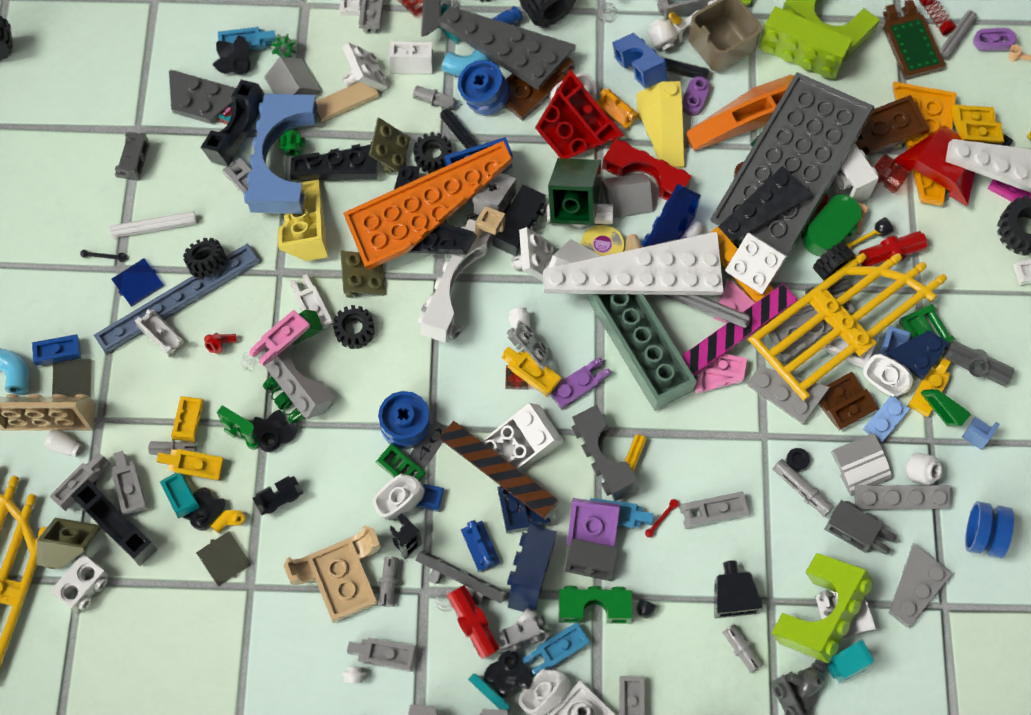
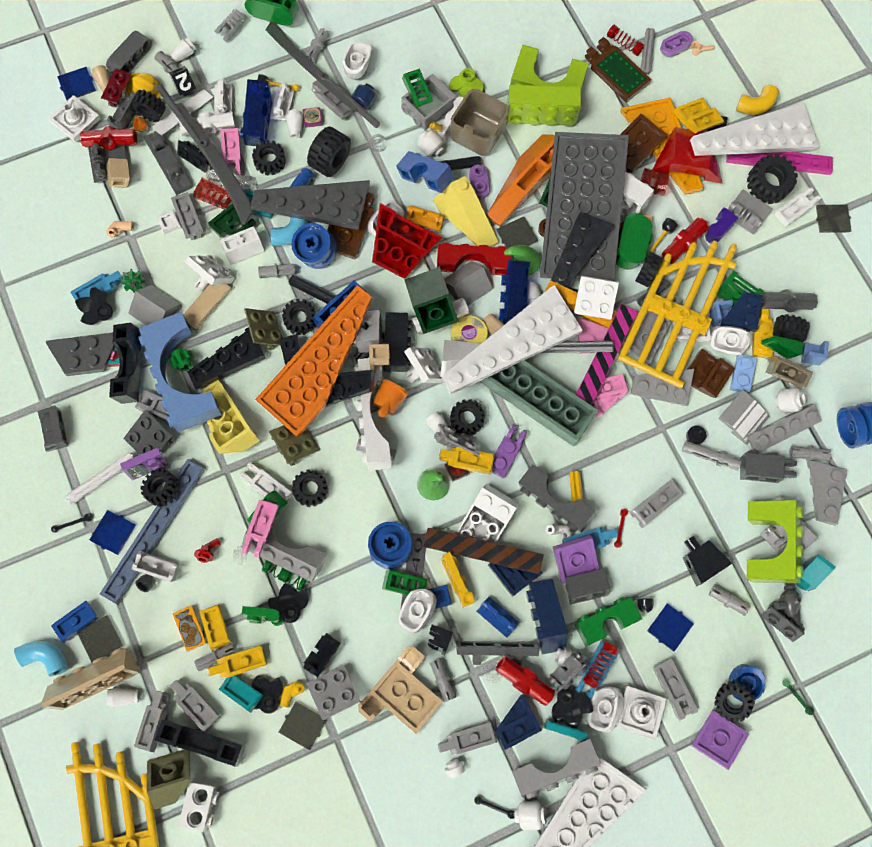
camera: 30 degrees left, 5 degrees up
none -> medium lavender plate [120,447,169,481]
none -> dark grey hinge [123,410,174,455]
none -> black hinge [135,574,154,592]
none -> tile [173,605,207,652]
none -> dark green plate [208,203,257,238]
none -> light grey hinge [306,665,361,721]
none -> orange hat [372,379,408,417]
none -> bright green hat [417,468,449,500]
none -> yellow hinge [440,552,475,608]
none -> black tyre [450,399,485,436]
none -> dark blue wing [495,694,542,750]
none -> clear smoke piece [496,216,538,248]
none -> bright green hat [504,244,542,276]
none -> white arm [546,524,572,539]
none -> red piece [582,642,619,689]
none -> clear blue piece [647,603,694,652]
none -> dark purple leg [705,207,738,244]
none -> light grey hinge [727,189,773,235]
none -> dark tan brick [765,355,813,389]
none -> black tyre [773,314,810,342]
none -> light grey pin [789,446,831,462]

